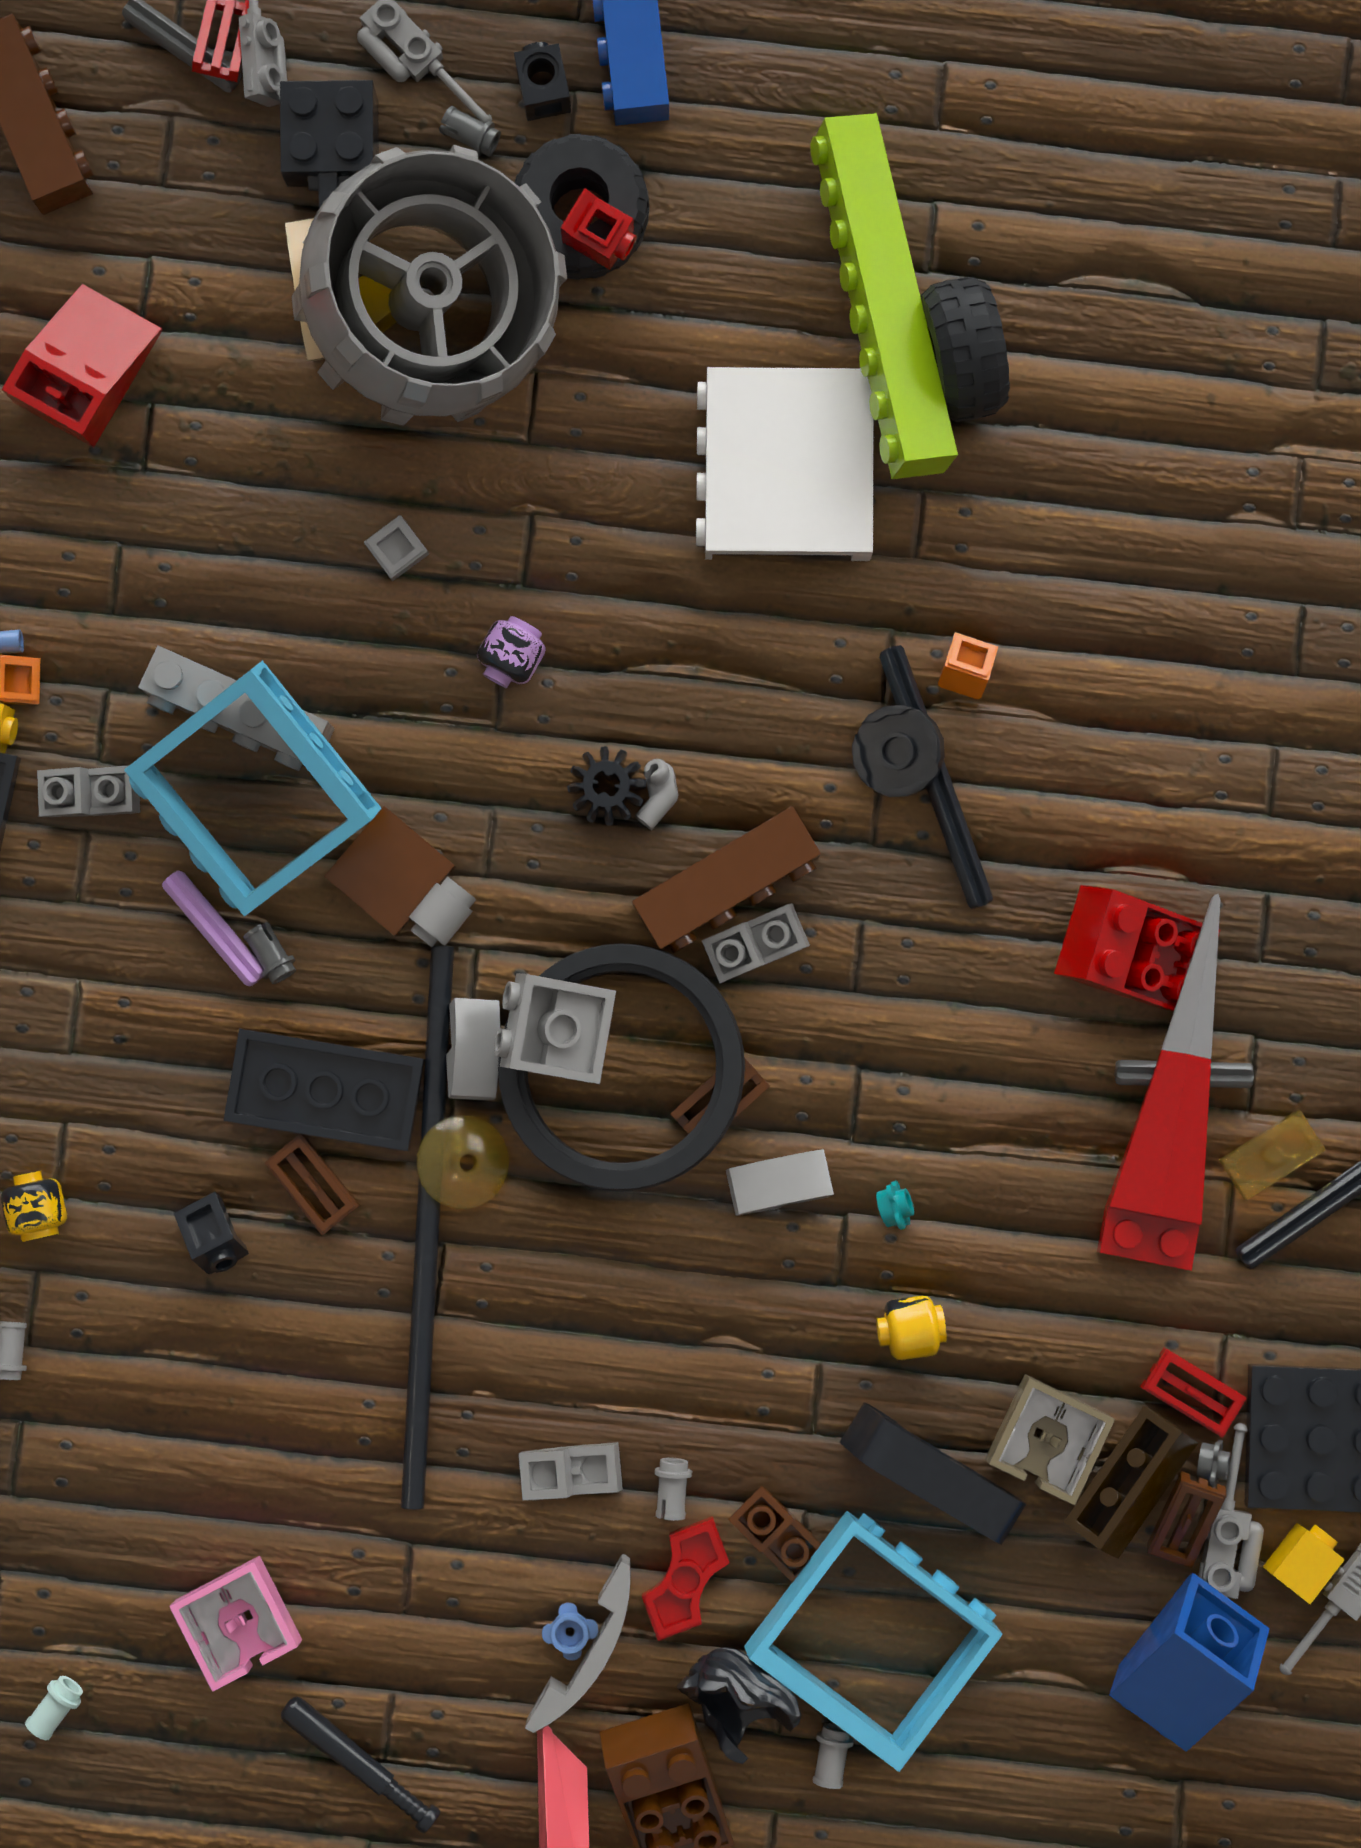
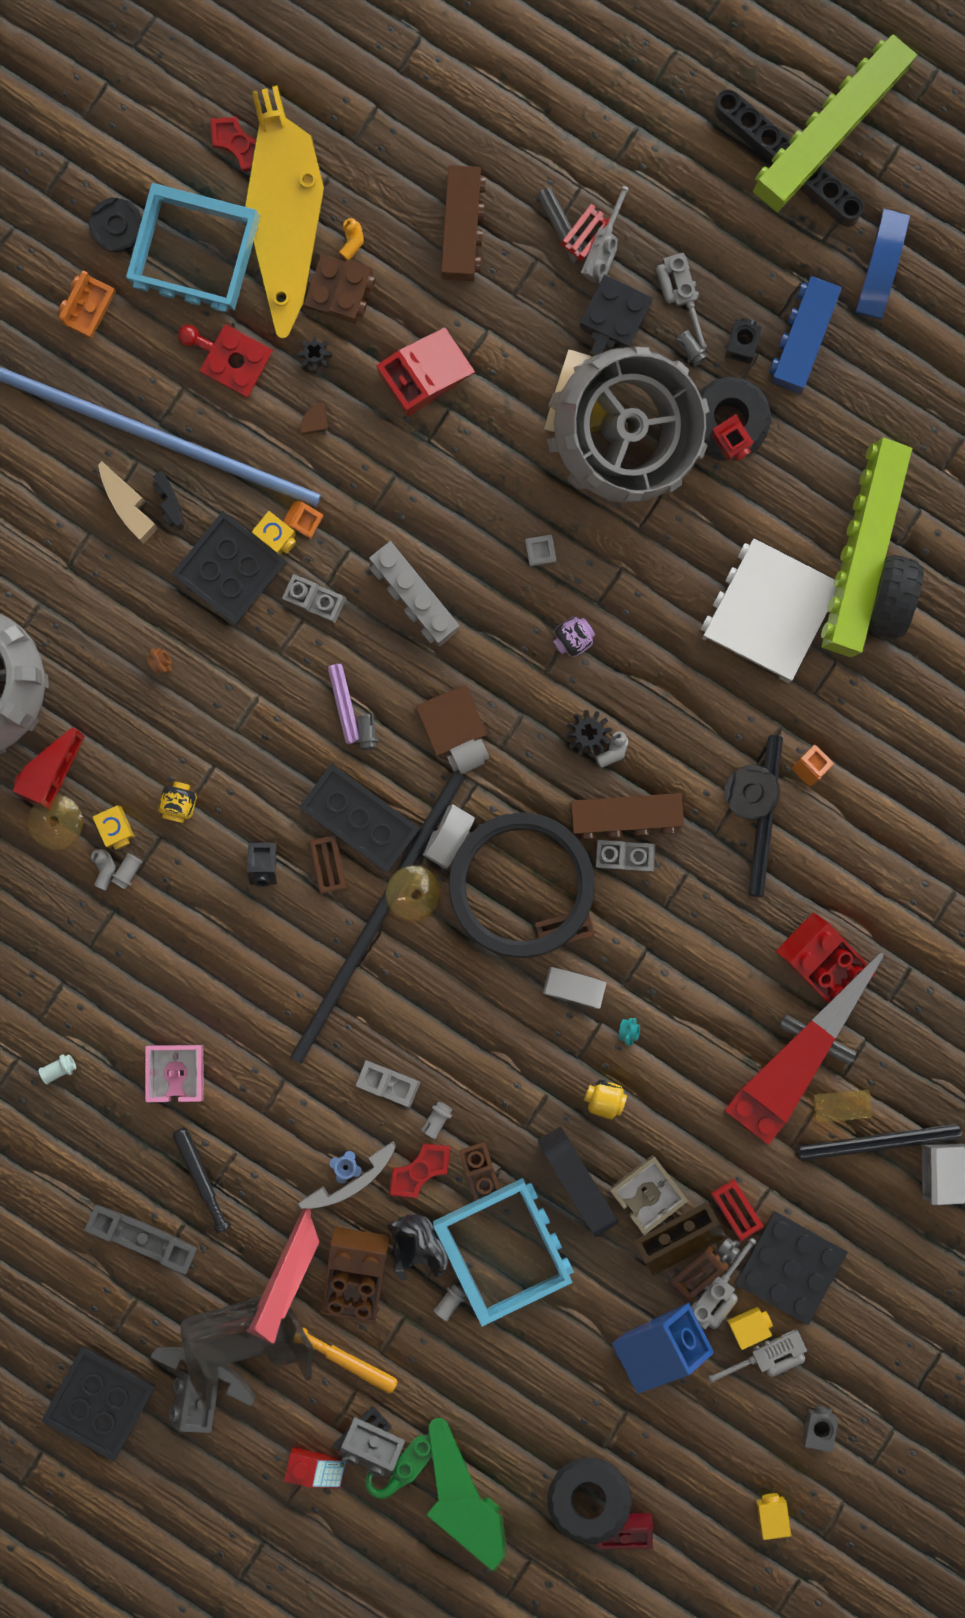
camera: 30 degrees right, 0 degrees up
medium azure window [124,660,381,916] -> none
light grey plate [494,974,616,1084] -> none

